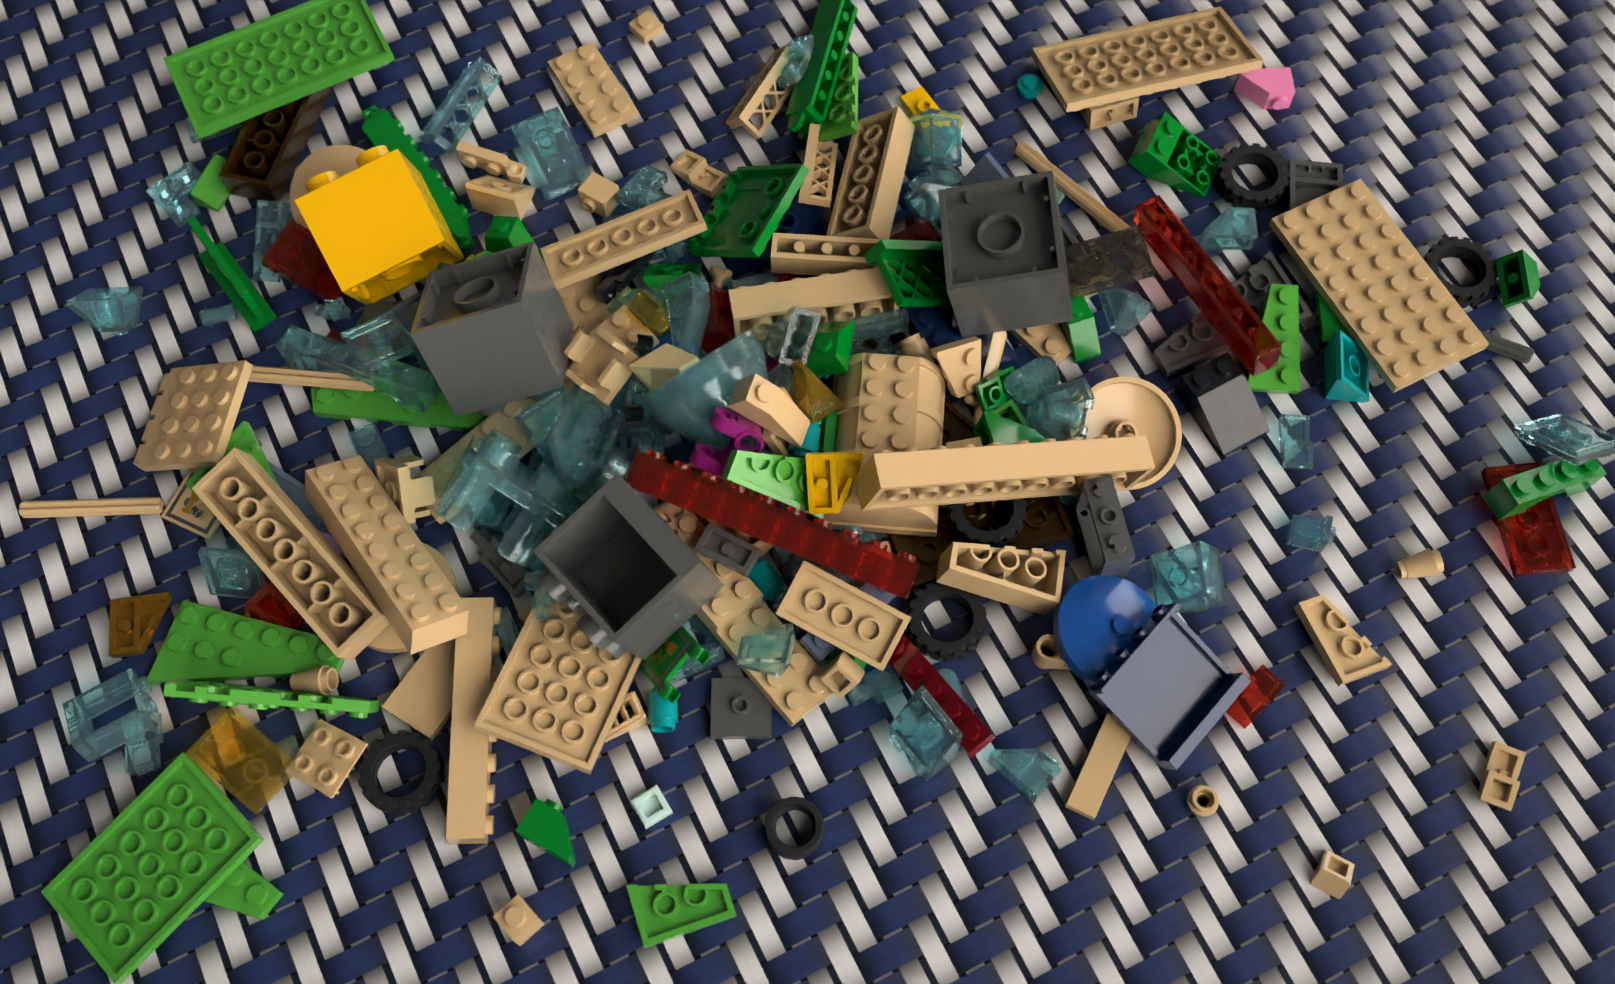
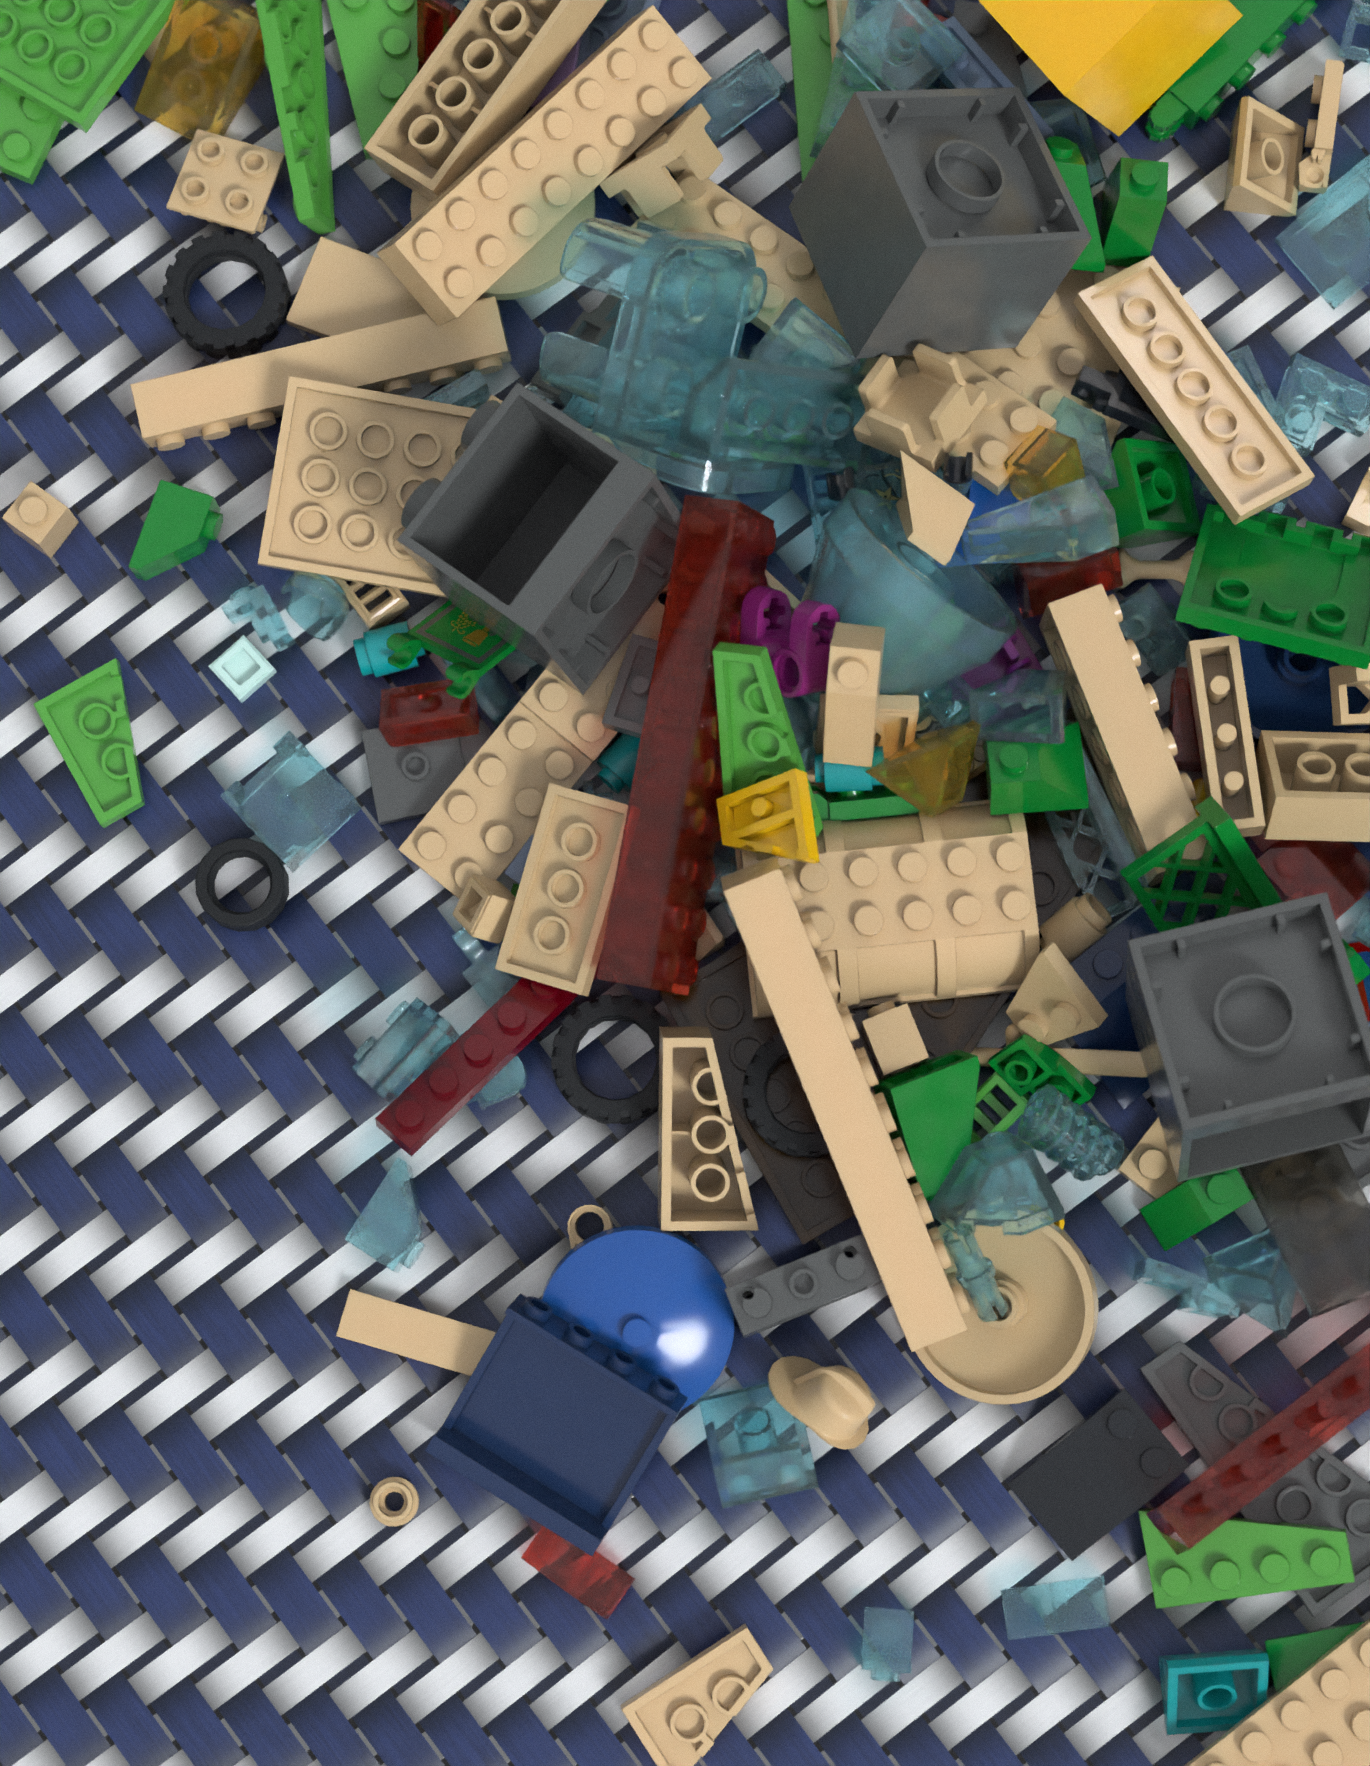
camera: 85 degrees right, 15 degrees up
tan cone [290,665,339,695] -> none
tan brick [578,172,622,219] -> none
clear light blue slope [736,622,795,677] -> none
tan slope [1311,849,1355,899] -> none
none -> clear light blue panel [220,730,361,873]
none -> clear light blue bracket [222,584,296,652]
none -> clear light blue hair [281,571,350,642]
none -> clear red slope [379,679,479,747]
none -> tan piece [768,1356,875,1450]
none -> clear light blue pin [942,1224,1008,1322]
none -> clear light blue slope [1132,1258,1240,1320]

